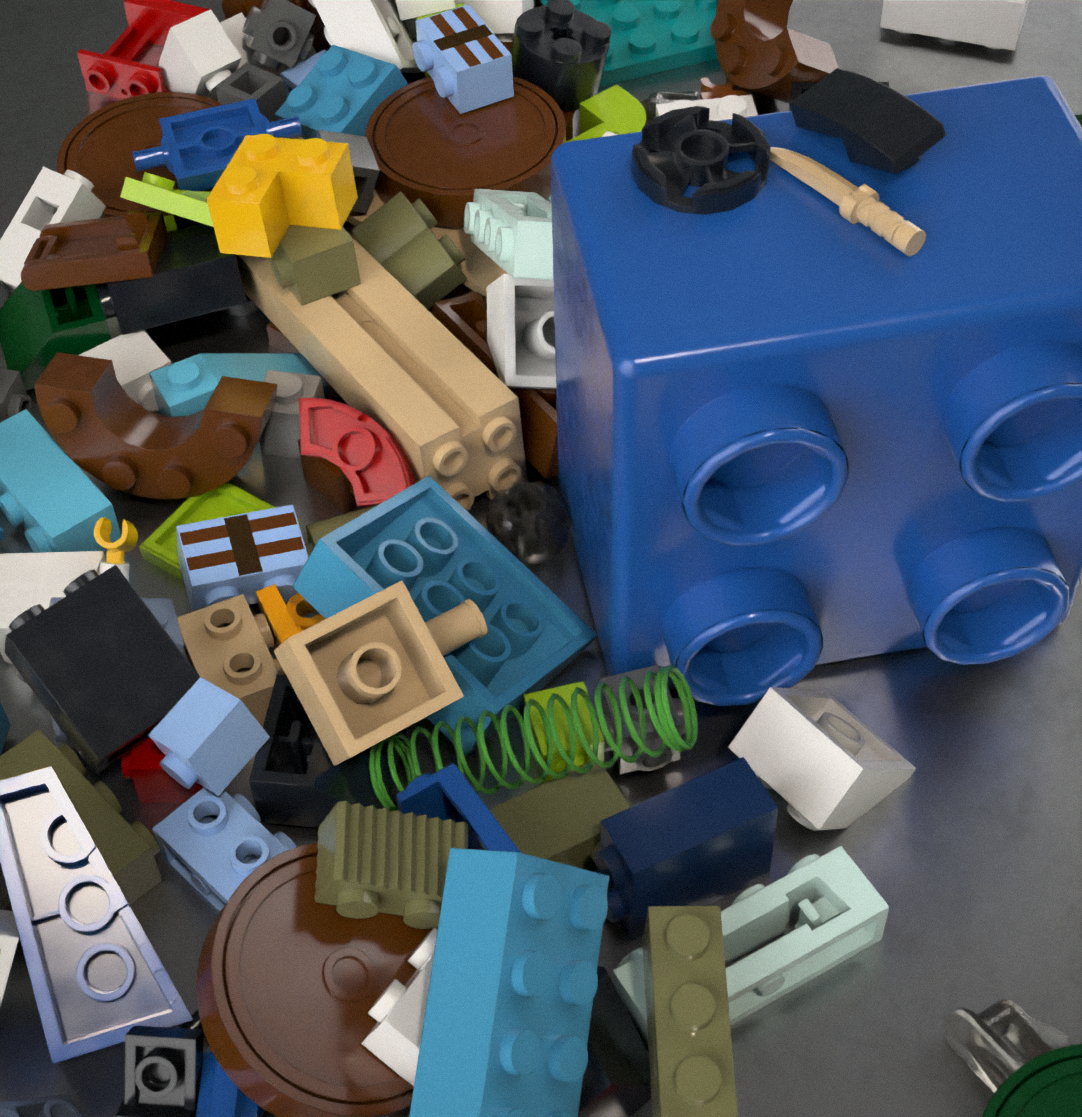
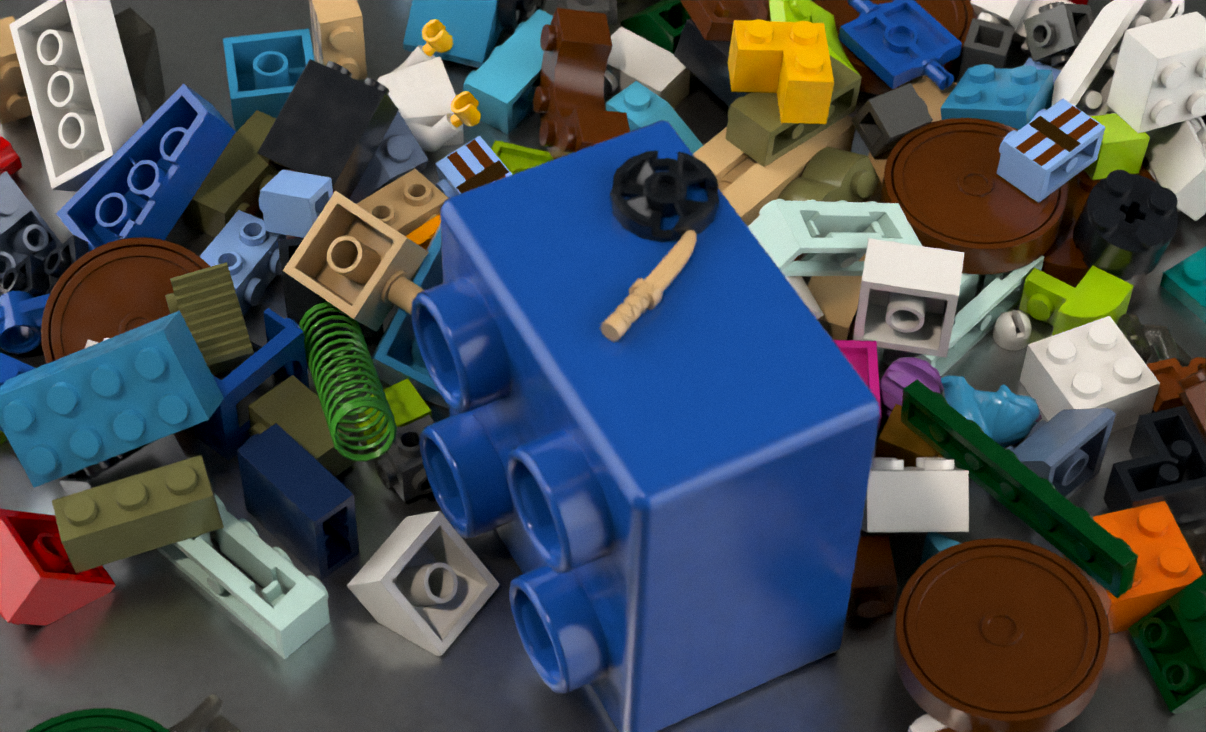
camera: 70 degrees right, 0 degrees up
black slope [789,68,946,174] -> none

